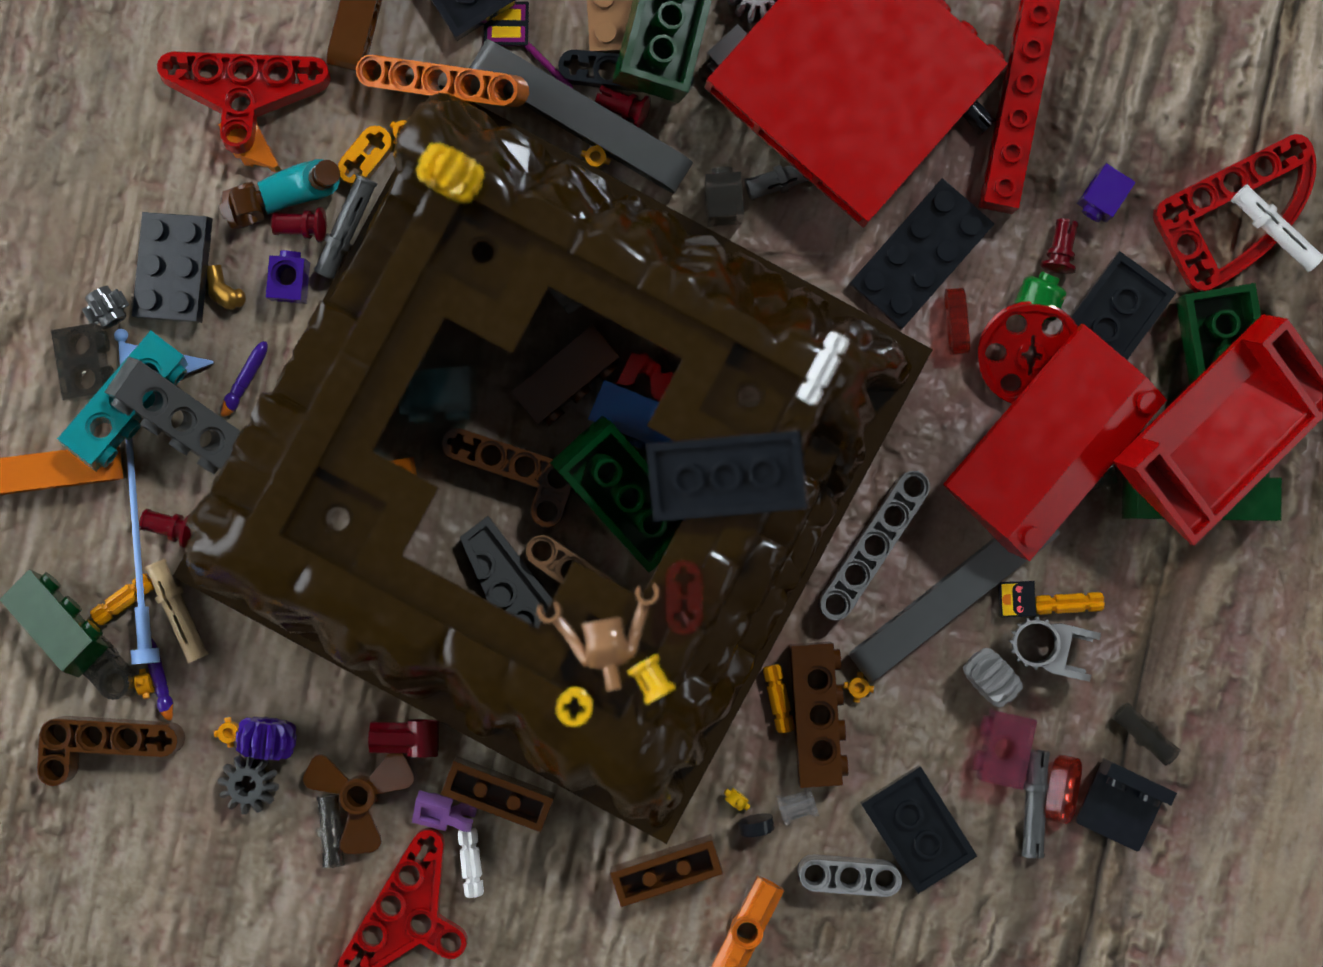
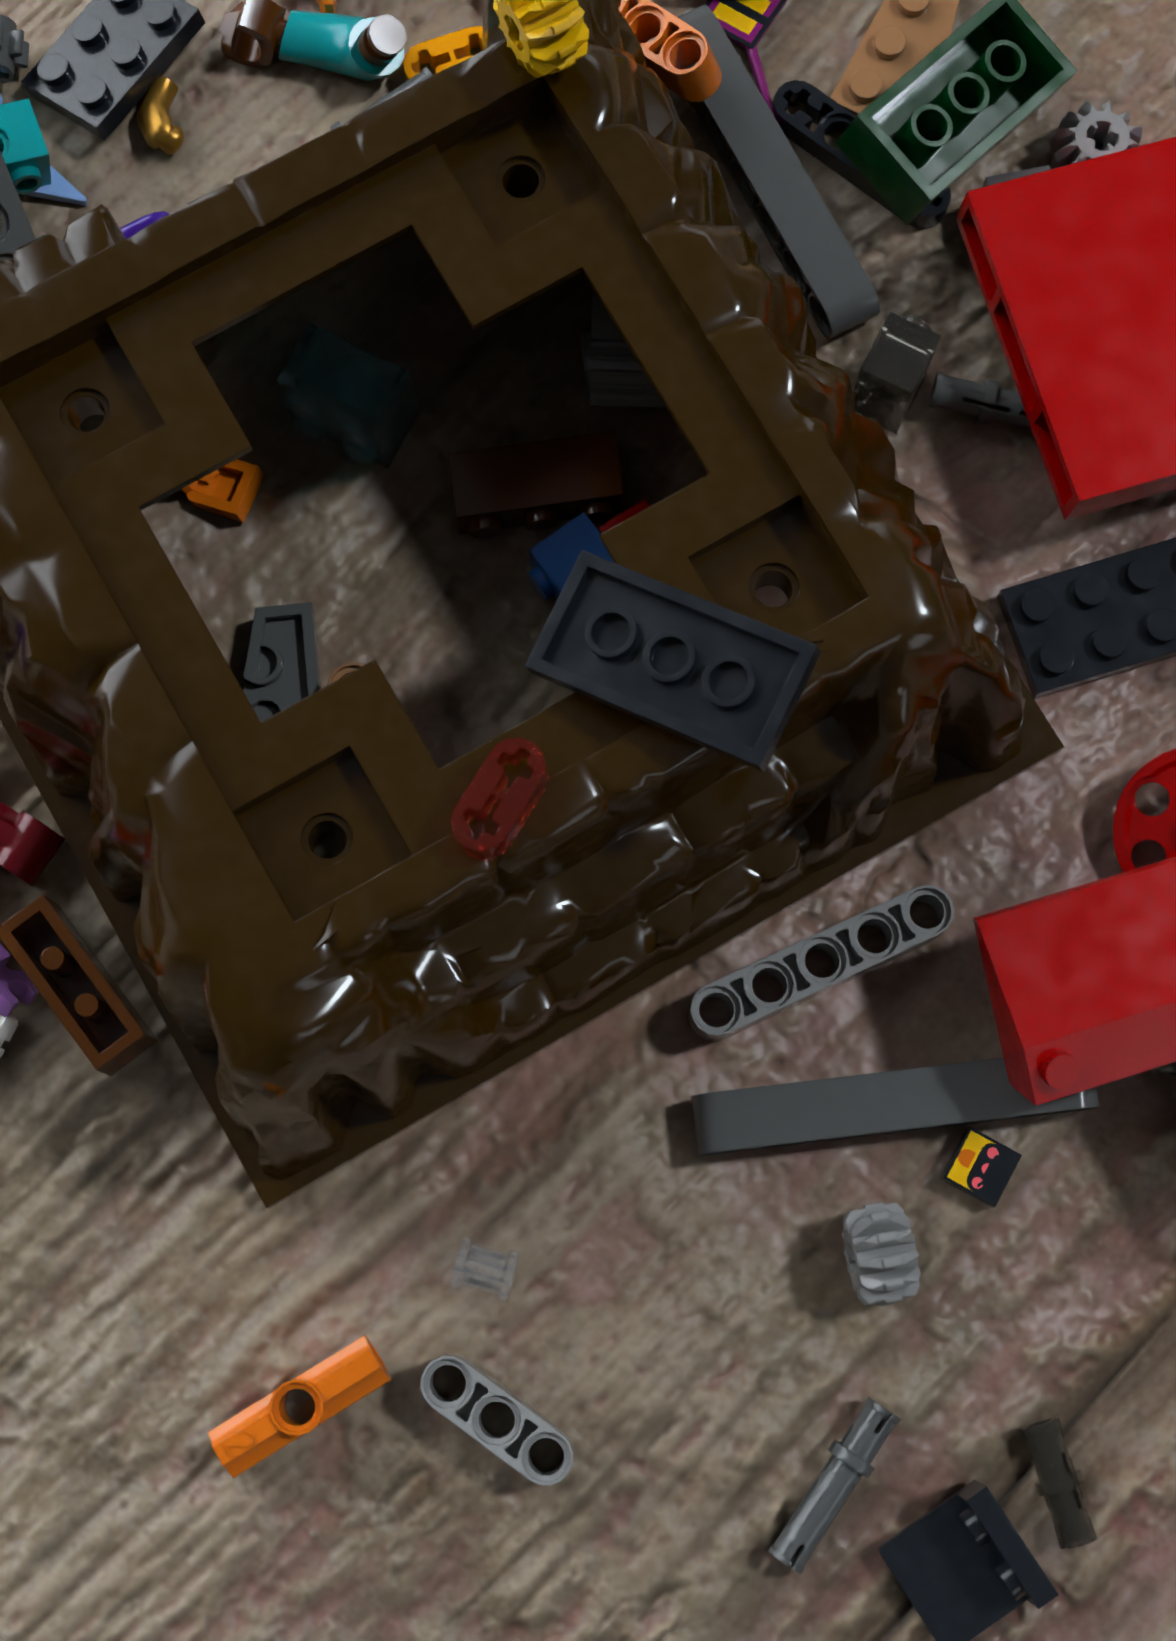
camera: 30 degrees right, 10 degrees down
dark purple brick [266,250,310,304] -> none
dark red pin [271,207,327,242] -> none
reddish brown beam [442,428,573,527] -> none
medium nougat piece [537,583,660,691] -> none
dark green brick [550,415,683,573] -> none
yellow bush [556,687,593,726] -> none
light orange piece [581,144,611,169] -> none
dark red pin [595,85,651,128] -> none
reddish brown brick [610,834,723,907] -> none
yellow bush [627,654,676,705] -> none
yellow piece [723,788,750,811] -> none
black tile [738,813,775,838] -> none
light orange axle [763,664,795,733] -> none
reddish brown brick [789,641,848,788] -> none
white axle [798,332,849,405] -> none
light orange piece [843,672,874,703] -> none
black plate [860,765,977,894] -> none
clear red beam [944,287,970,355] -> none
clear pink brick [972,708,1037,790] -> none
light grey piece [1009,617,1101,682] -> none
light orange axle [1035,592,1105,615] -> none
clear red beam [1045,754,1082,824] -> none

